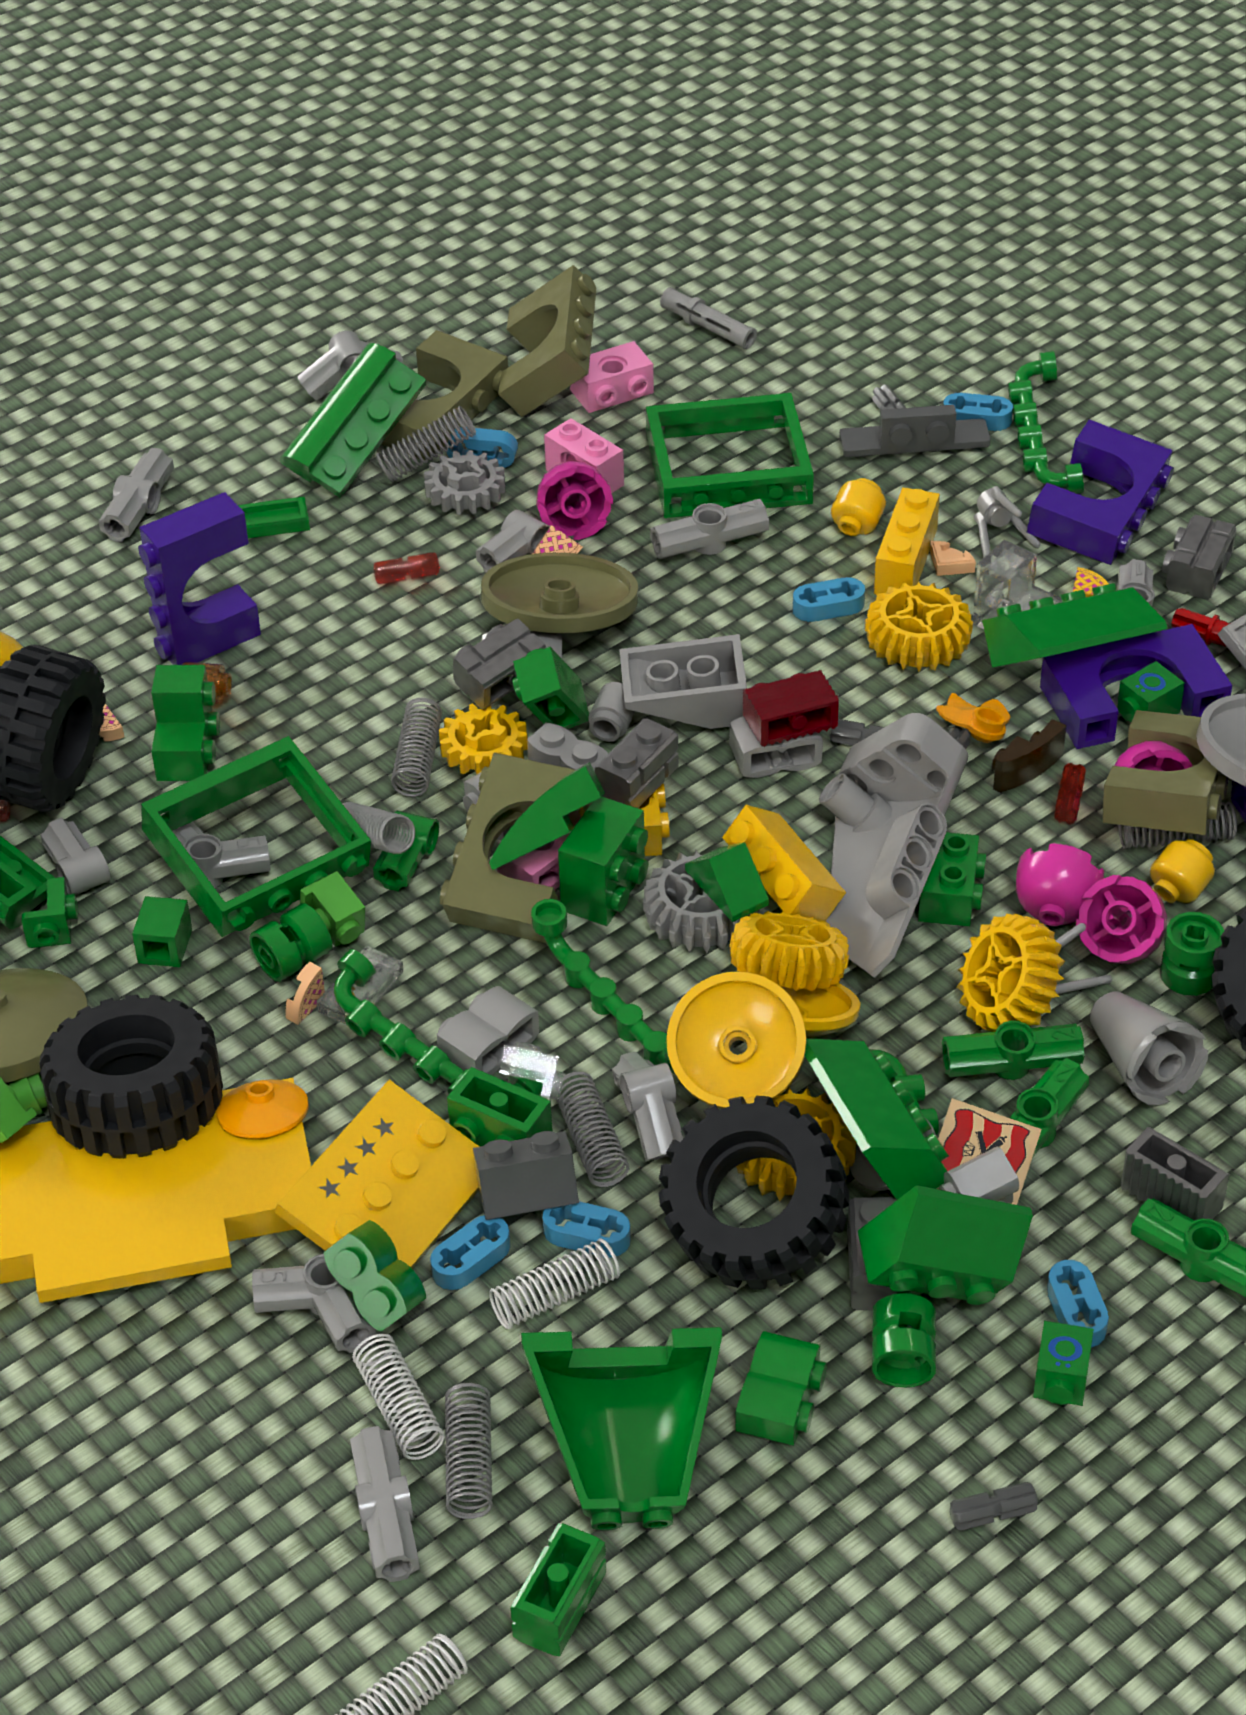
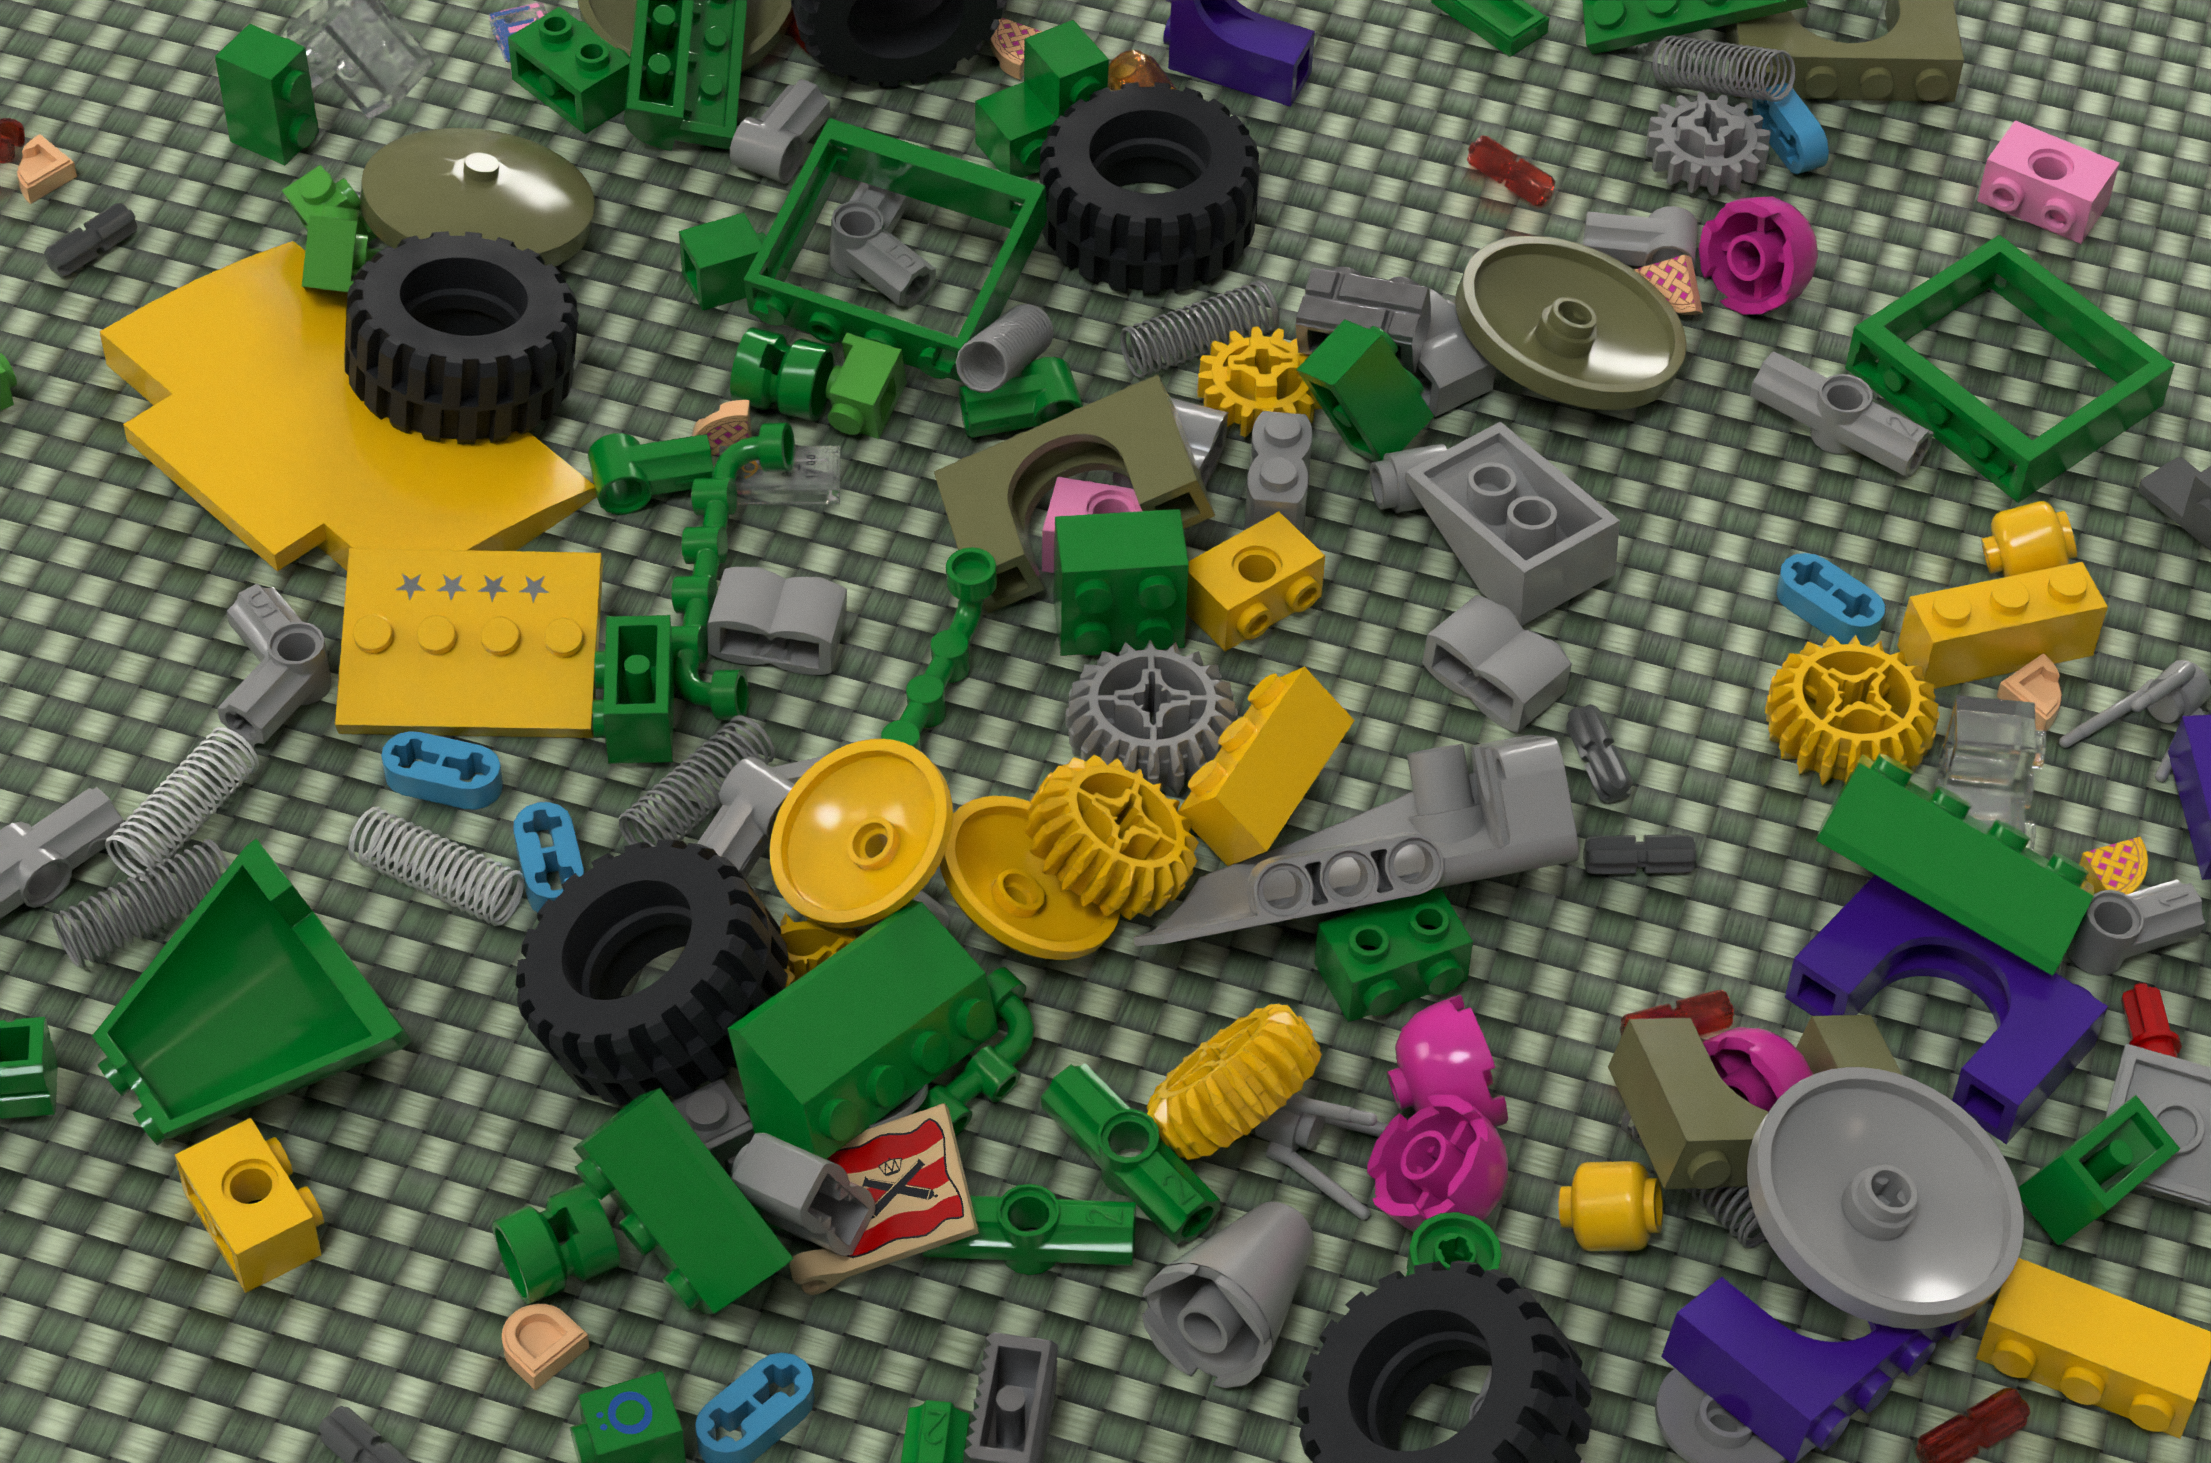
camera: 55 degrees right, 5 degrees up
green bracket [22,877,78,948] -> none
light orange dish [216,1079,309,1139] -> none
green brick [324,1220,426,1332] -> none
dark grey brick [473,1131,579,1220] -> none
green slope [489,762,605,870] -> none
olive arch [498,265,597,417] -> none
clear bracket [499,1042,565,1100] -> none
bright pink brick [544,418,624,493] -> none
flat silver brick [595,718,679,808] -> none
green slope [685,842,769,922] -> none
green brick [736,1331,827,1446] -> none
dark red brick [743,670,839,748] -> none
light orange plate [936,693,1011,743] -> none
dark brown slope [991,719,1067,793] -> none
green brick [1117,661,1184,722] -> none
none -> yellow brick [175,1118,324,1293]
none -> light nougat tile [502,1304,590,1391]
none -> green piece [588,433,714,515]
none -> black tyre [1039,82,1260,295]

